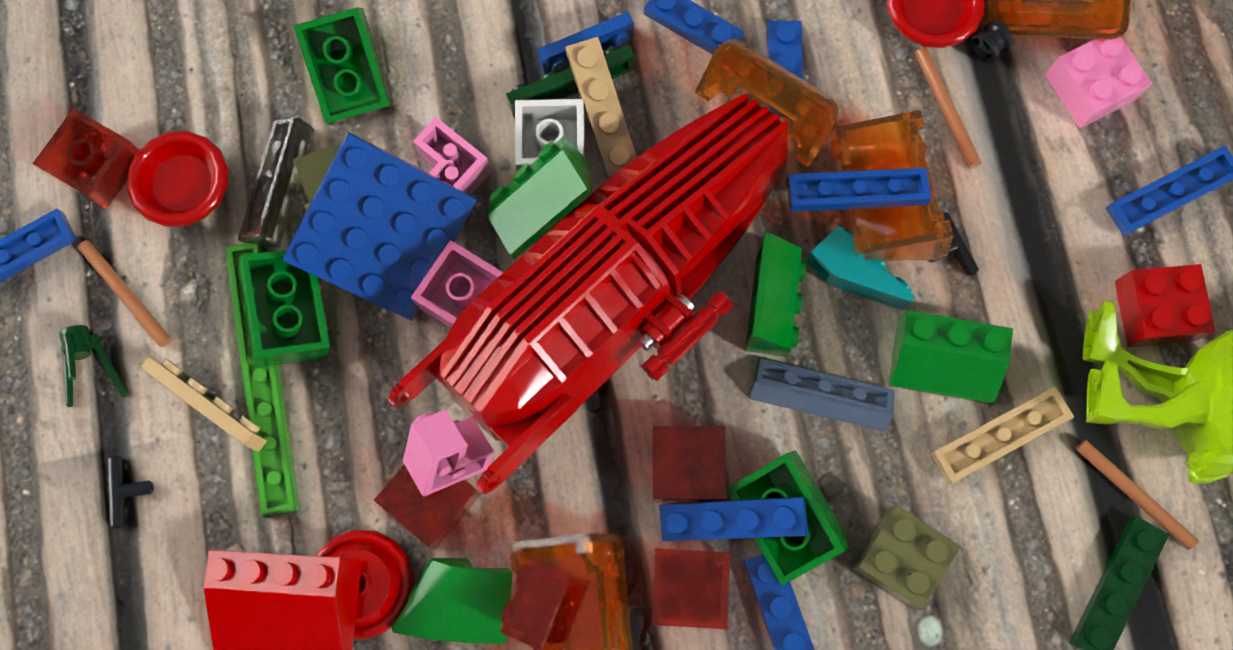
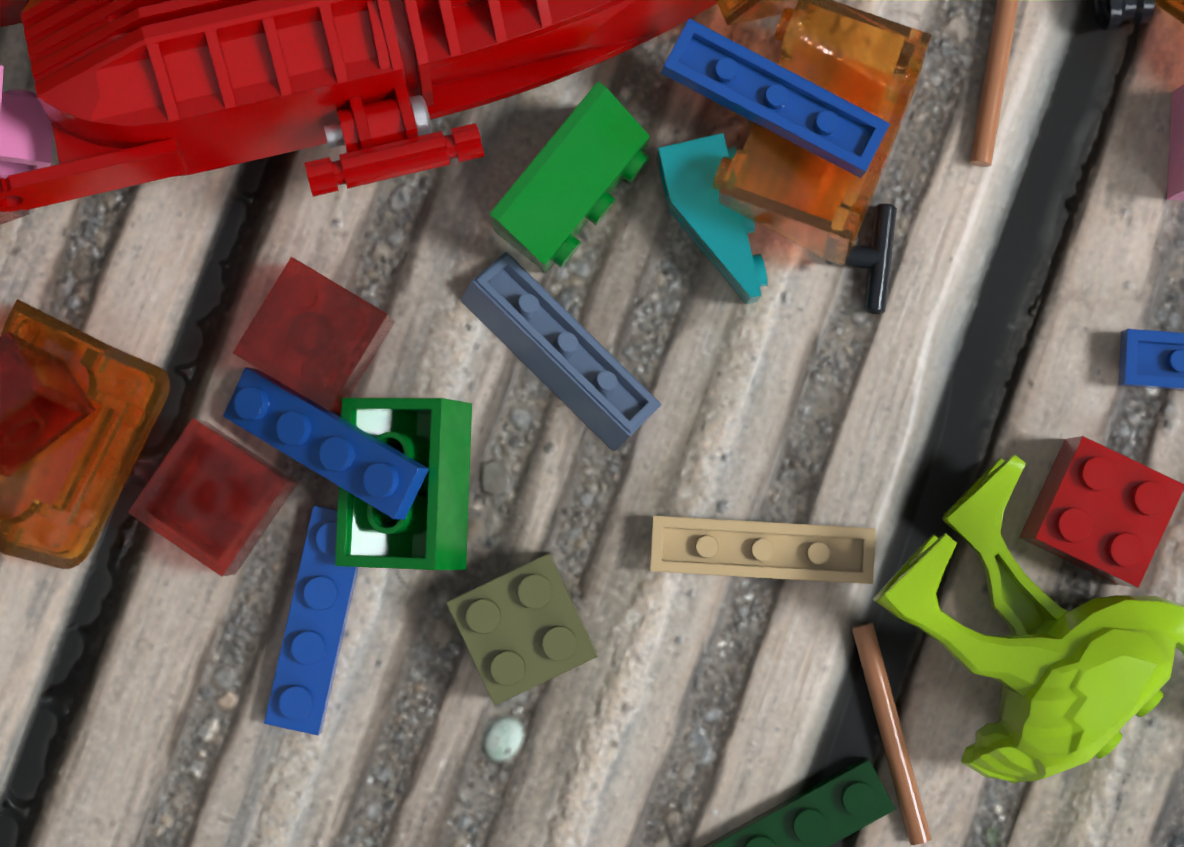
camera: 30 degrees right, 10 degrees up
green slope [889,310,1013,404] -> none

